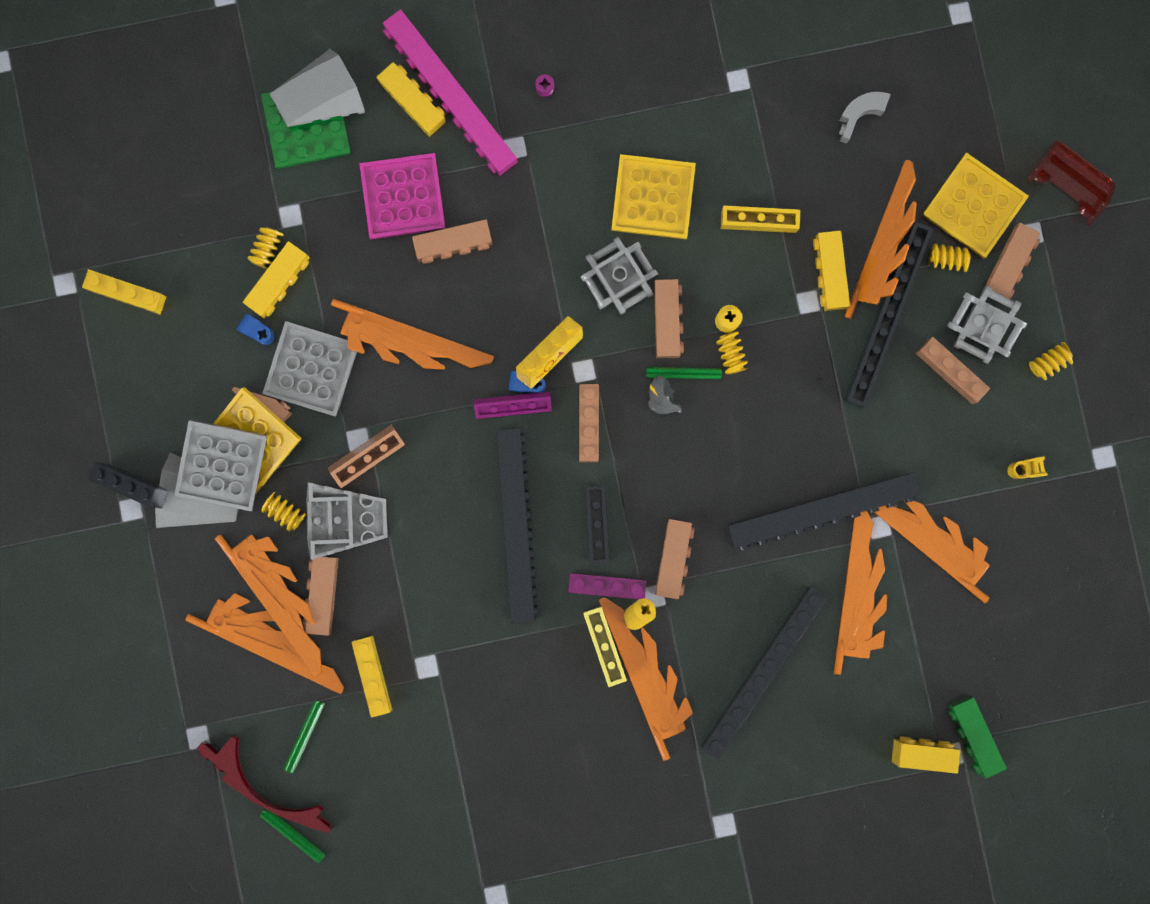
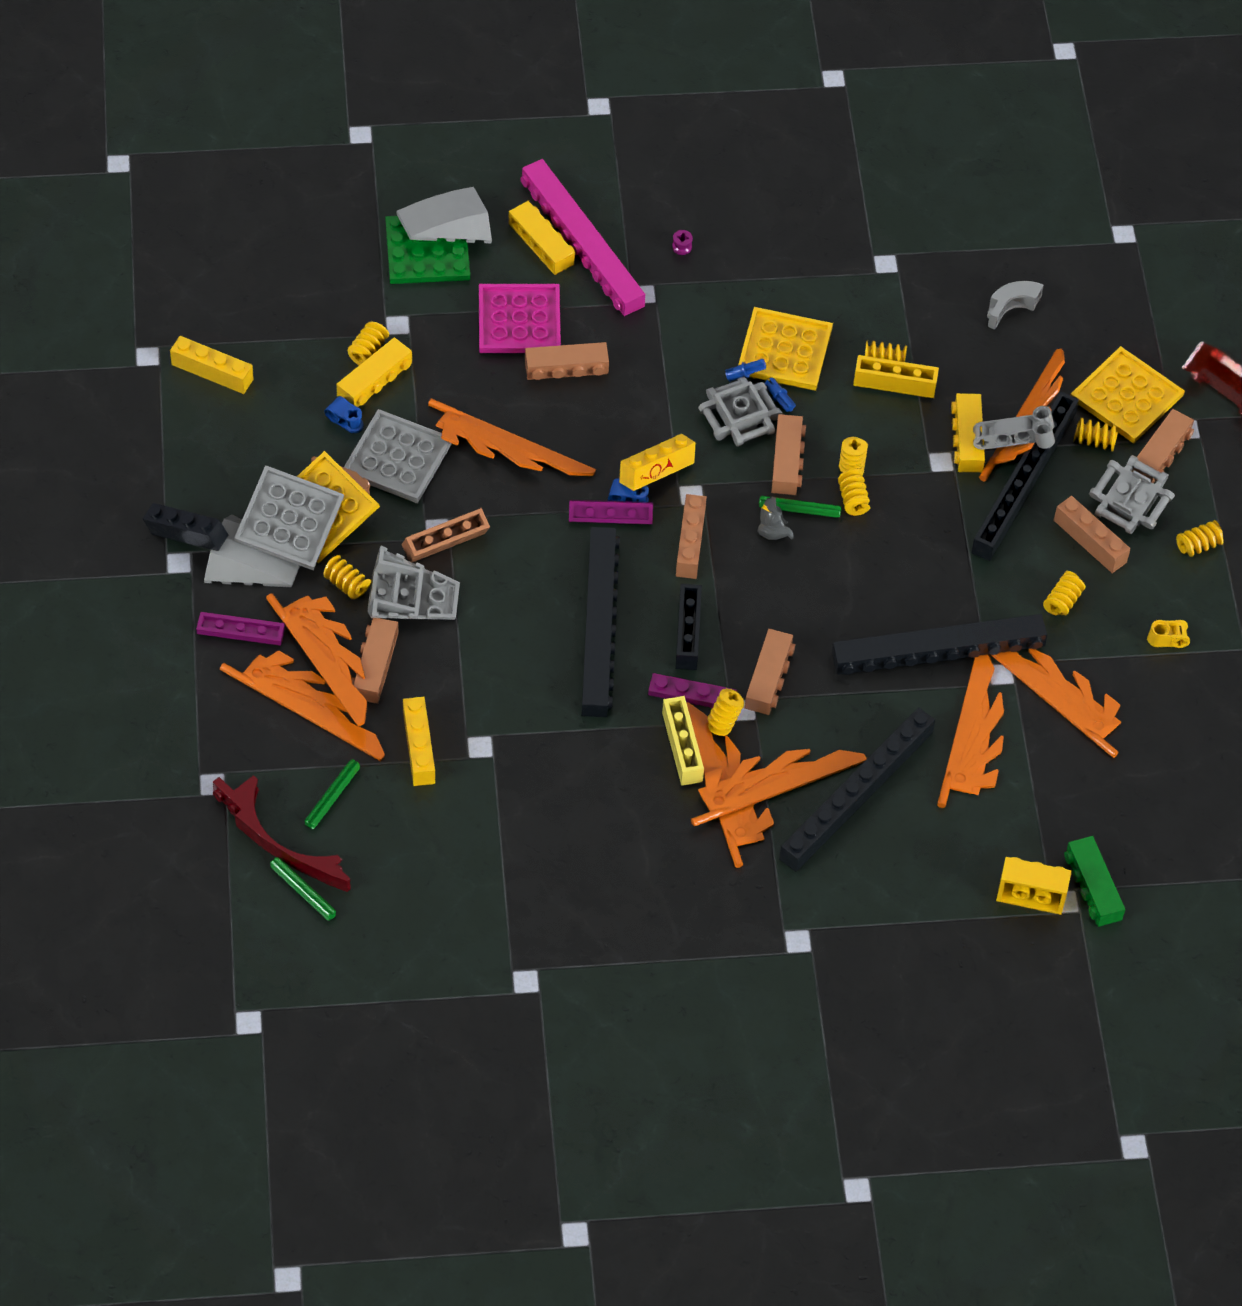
camera: 10 degrees right, 30 degrees down
none -> magenta plate [196,612,285,646]
none -> orange animal [691,749,867,827]
none -> blue axle [725,359,766,382]
none -> blue axle [765,378,796,412]
none -> yellow piece [865,341,907,362]
none -> light grey piece [973,406,1055,450]
none -> yellow piece [1043,571,1086,616]

